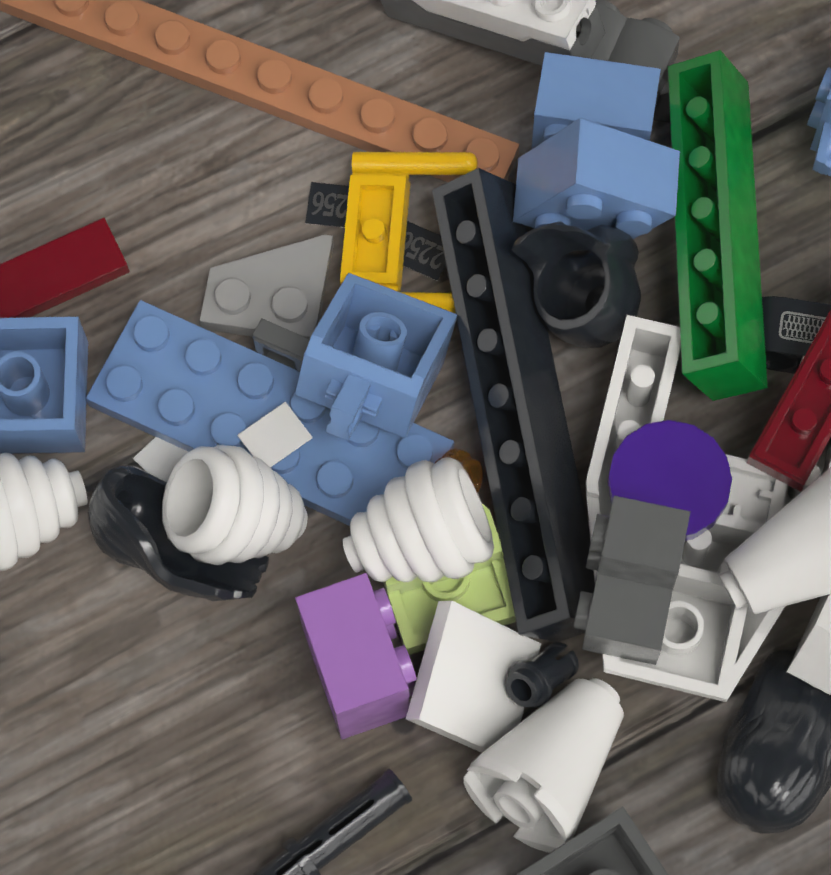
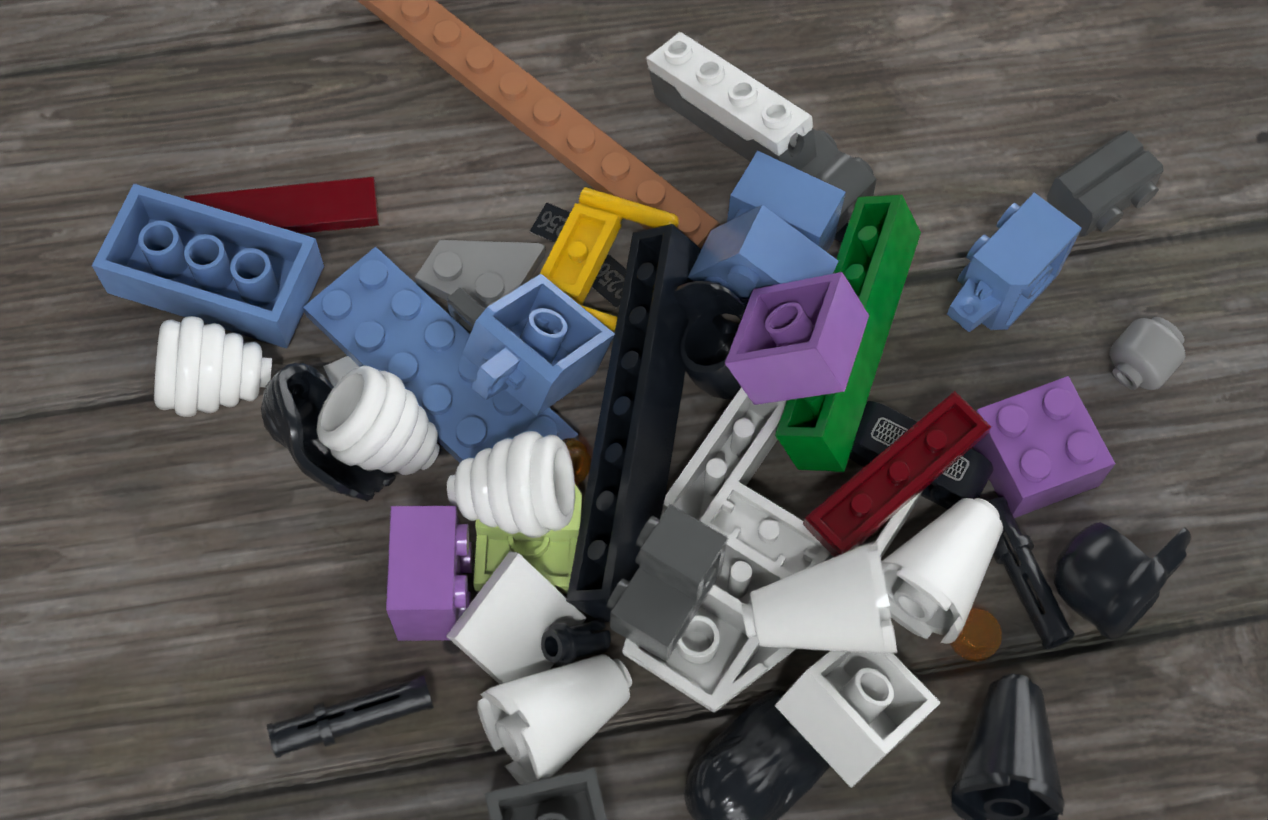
camera: 15 degrees right, 5 degrees down
white sticker [237,402,313,468] -> none
dark purple tile [608,420,732,541] -> none
none -> medium lavender brick [725,272,869,405]

